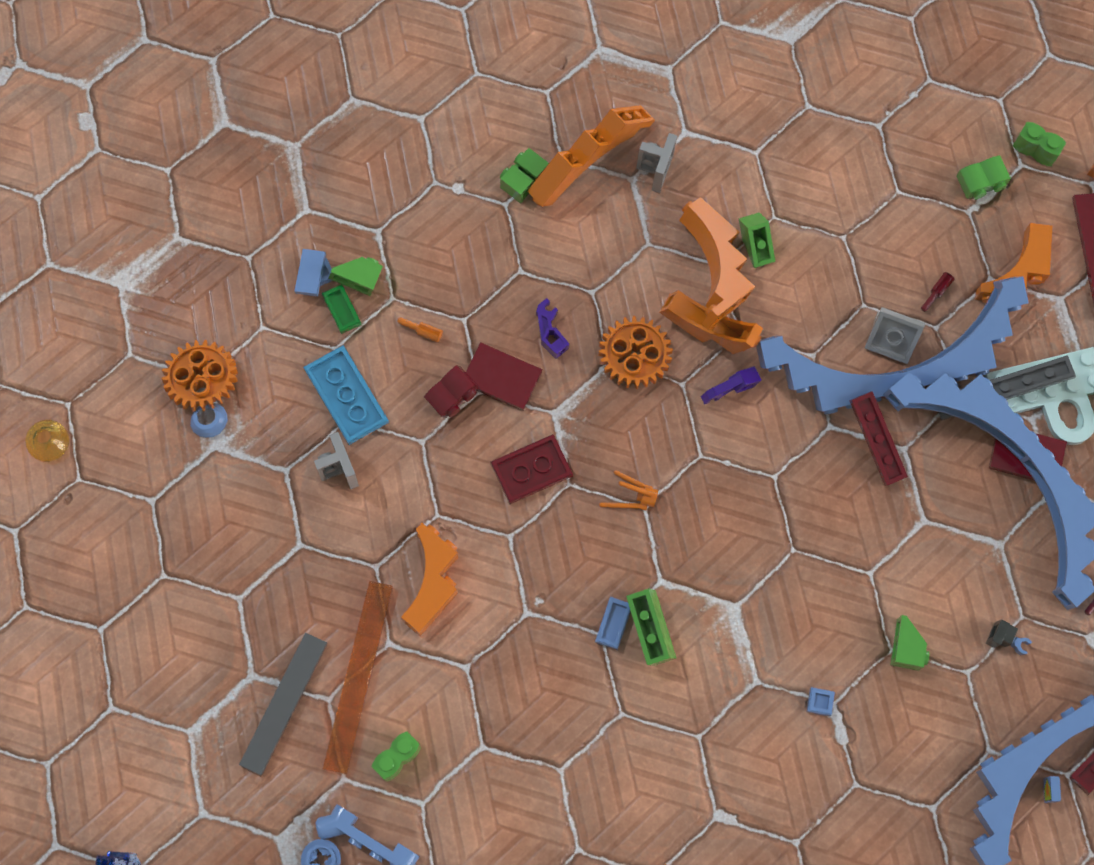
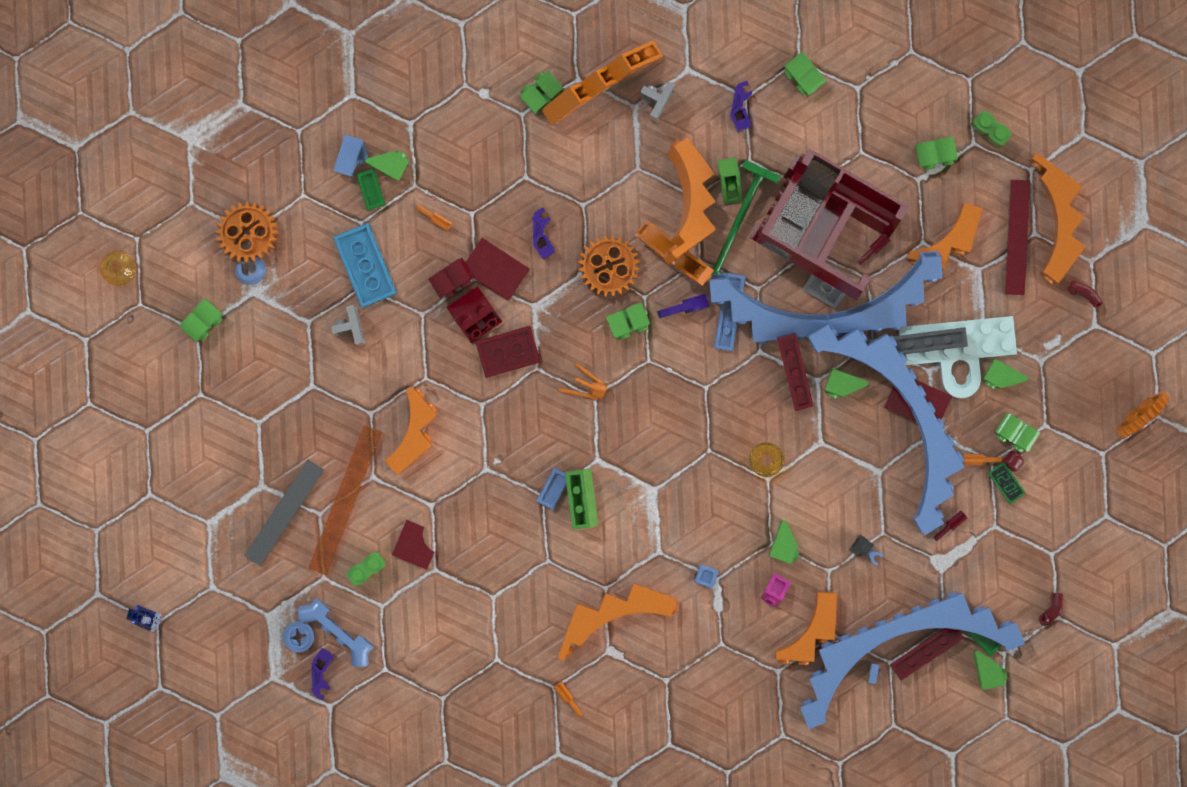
camera: 15 degrees right, 15 degrees up
none -> bright green brick [179,298,223,342]
none -> dark red tile [392,520,435,570]
none -> dark red slope [446,286,502,343]
none -> orange arch [557,583,679,661]
none -> bright green piece [606,302,650,341]
none -> green tile [712,160,780,274]
none -> medium blue tile [714,273,746,352]
none -> dark purple piece [730,81,752,133]
none -> dark red piece [749,149,909,300]
none -> clear yellow piece [749,442,784,477]
none -> dark pink bracket [761,573,791,607]
none -> orange arch [774,591,837,665]
none -> bright green brick [784,52,826,97]
none -> bright green slope [823,369,869,399]

